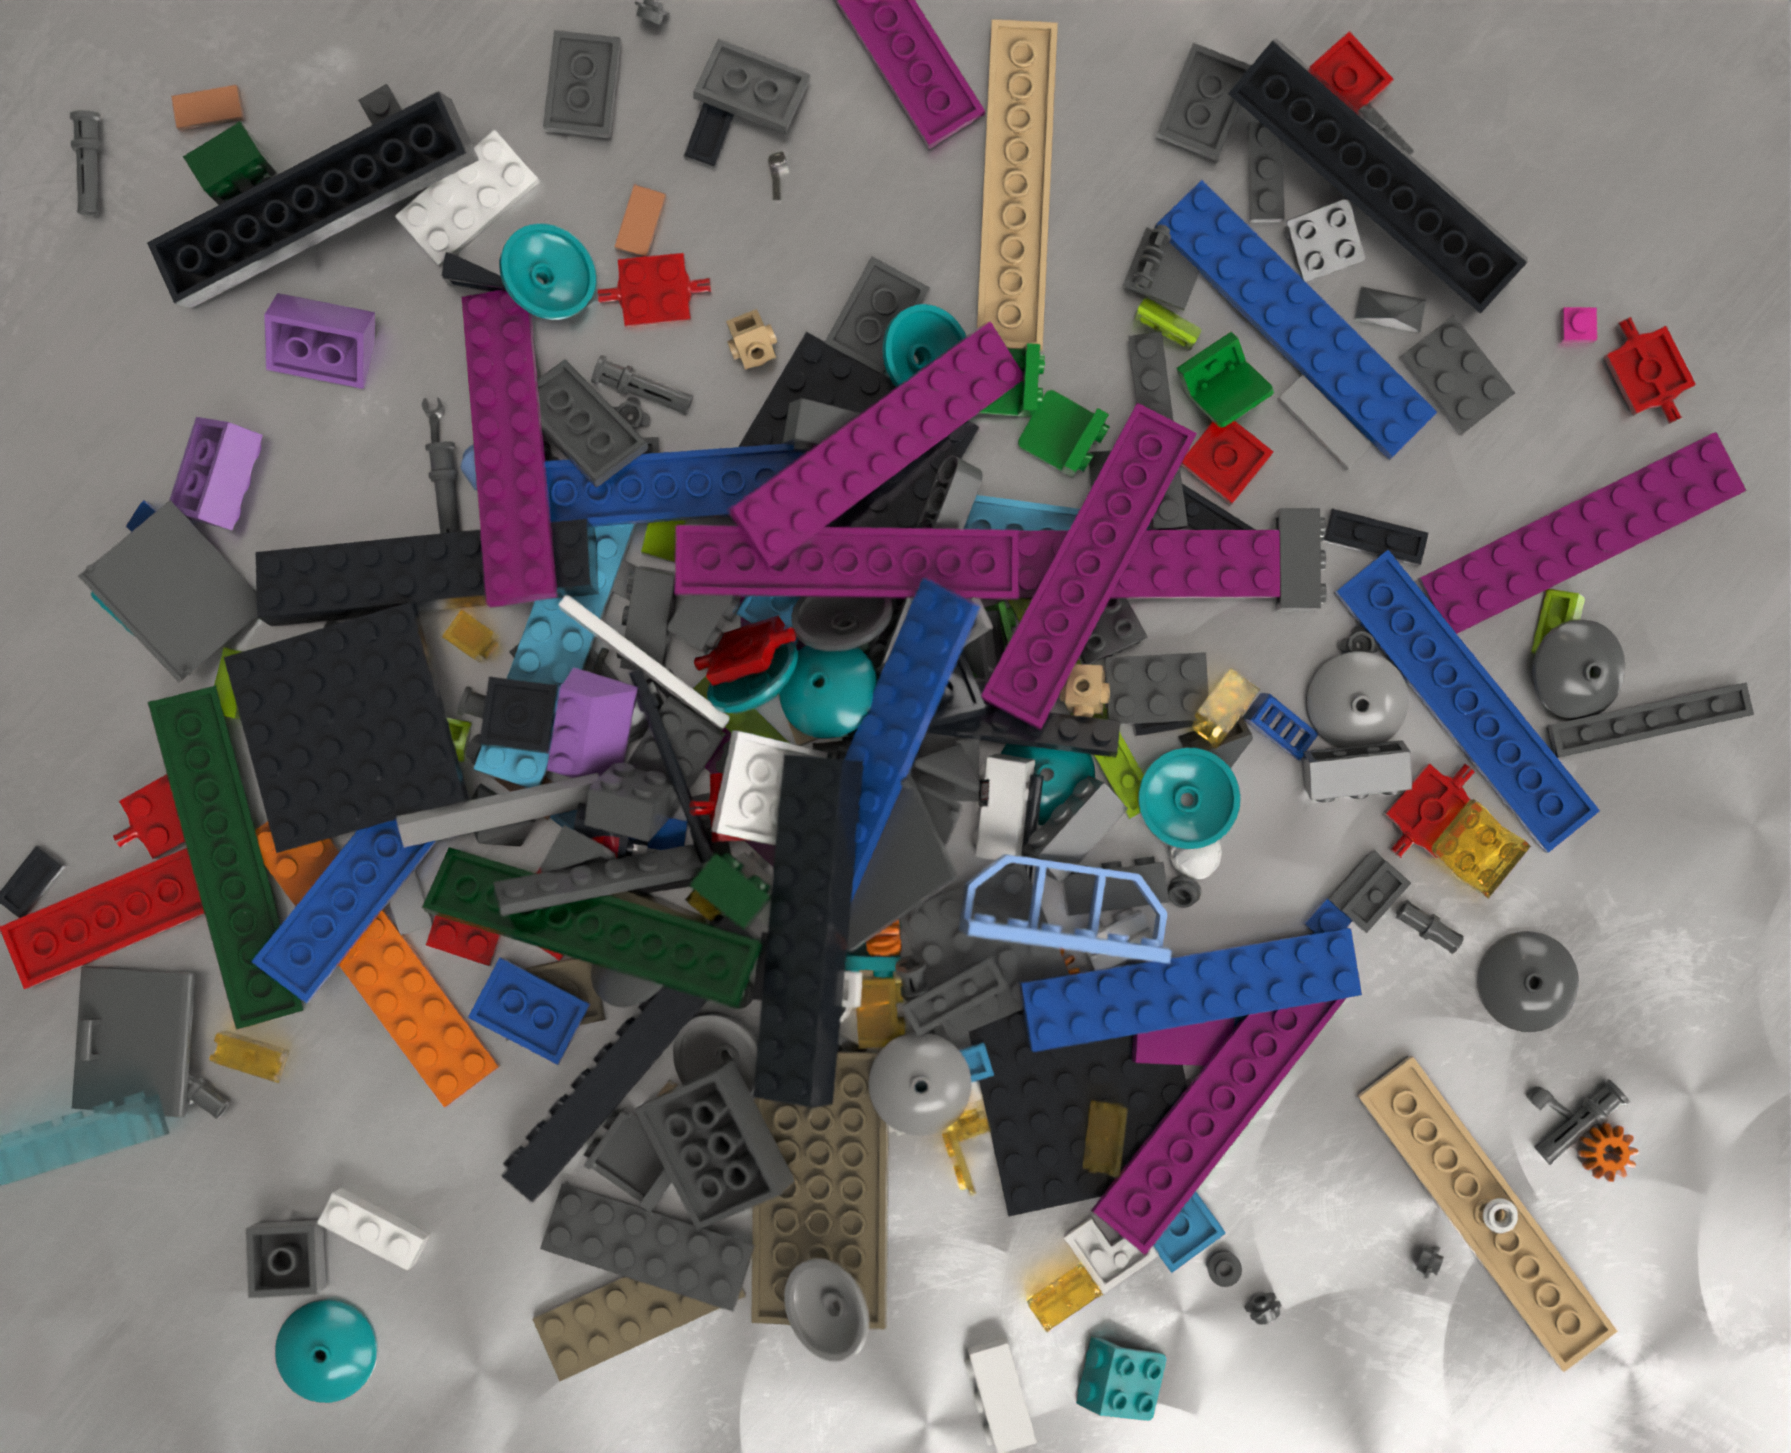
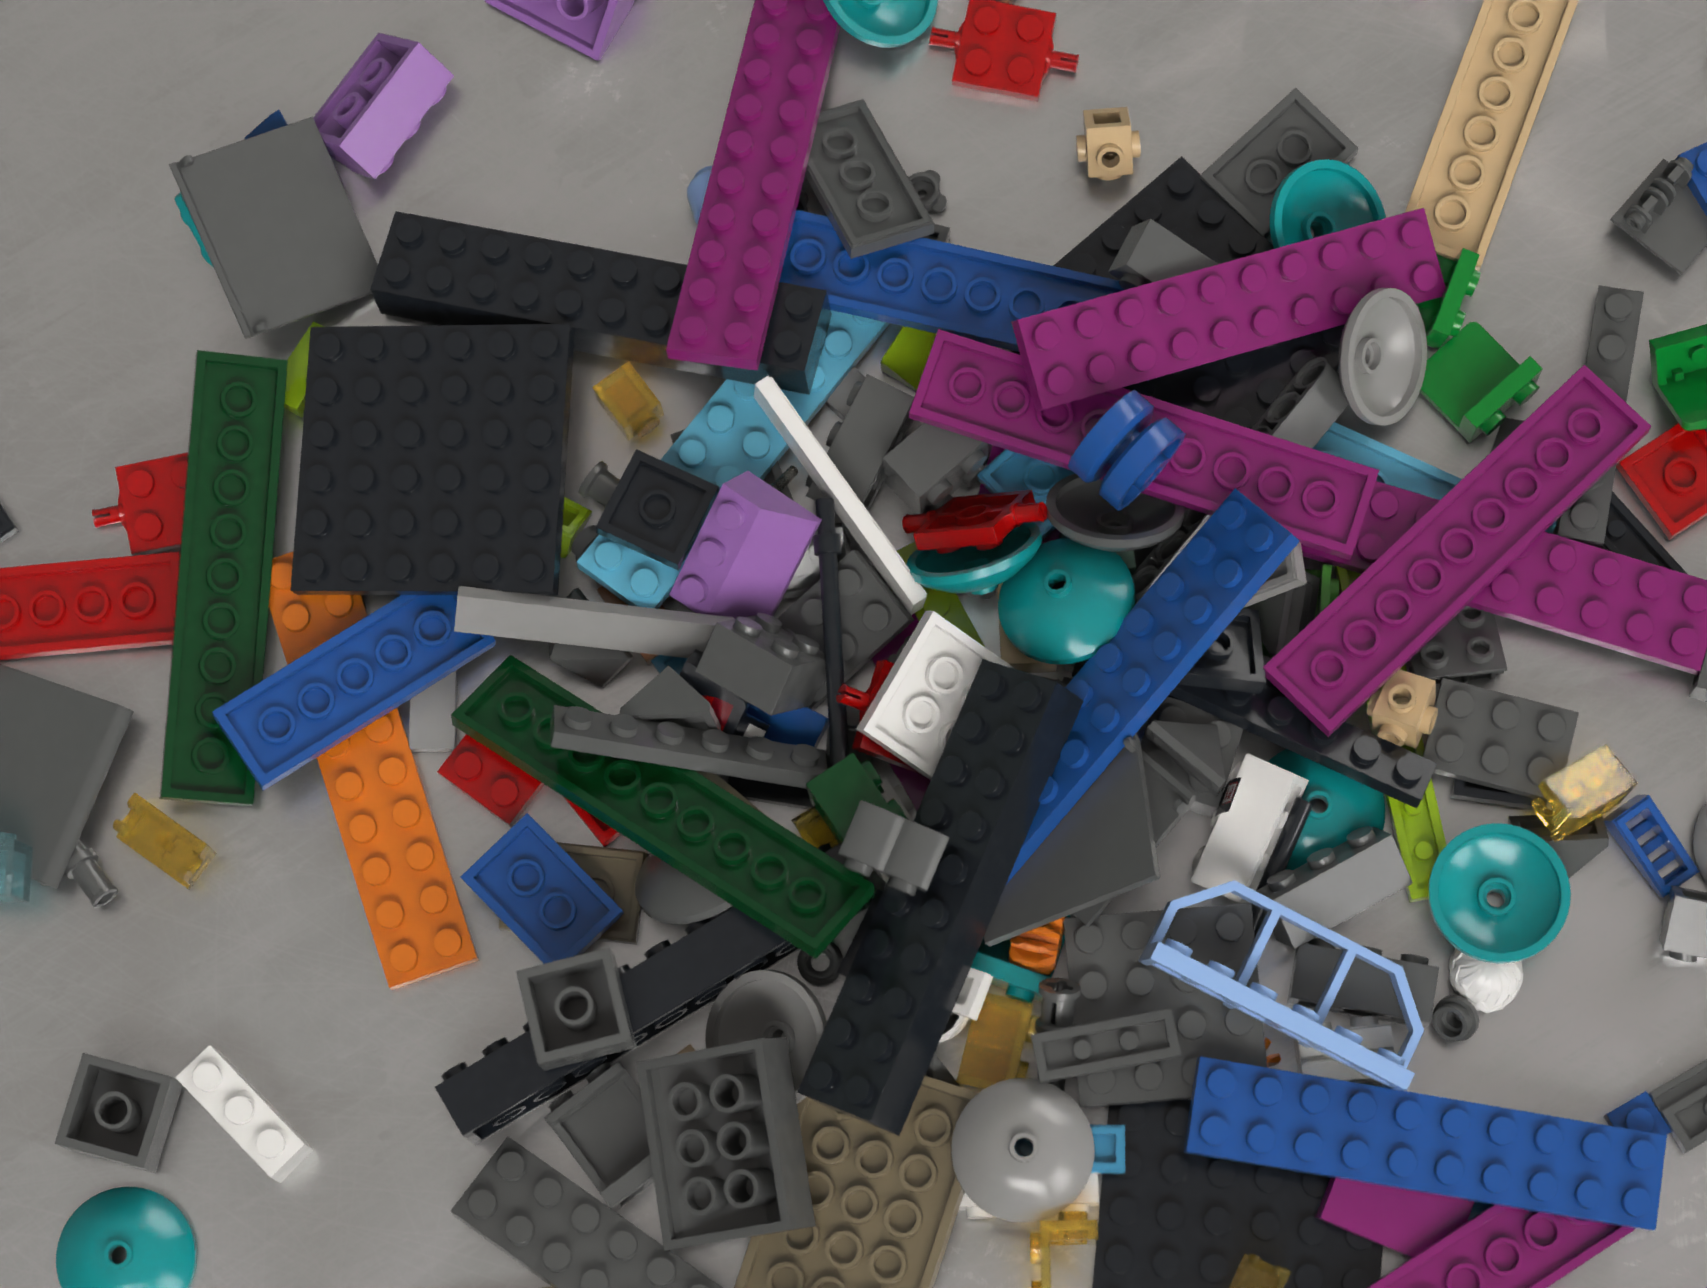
camera: 30 degrees right, 10 degrees down
dark grey hand [422,397,445,443] -> none
dark grey pin [425,441,460,533] -> none
dark grey pin [591,355,694,415] -> none
lime slope [1134,297,1202,350] -> none
none -> dark grey brick [516,947,637,1071]
none -> dark grey brick [838,800,950,896]
none -> blue wheel [1068,390,1186,511]
none -> light grey dish [1338,288,1427,426]

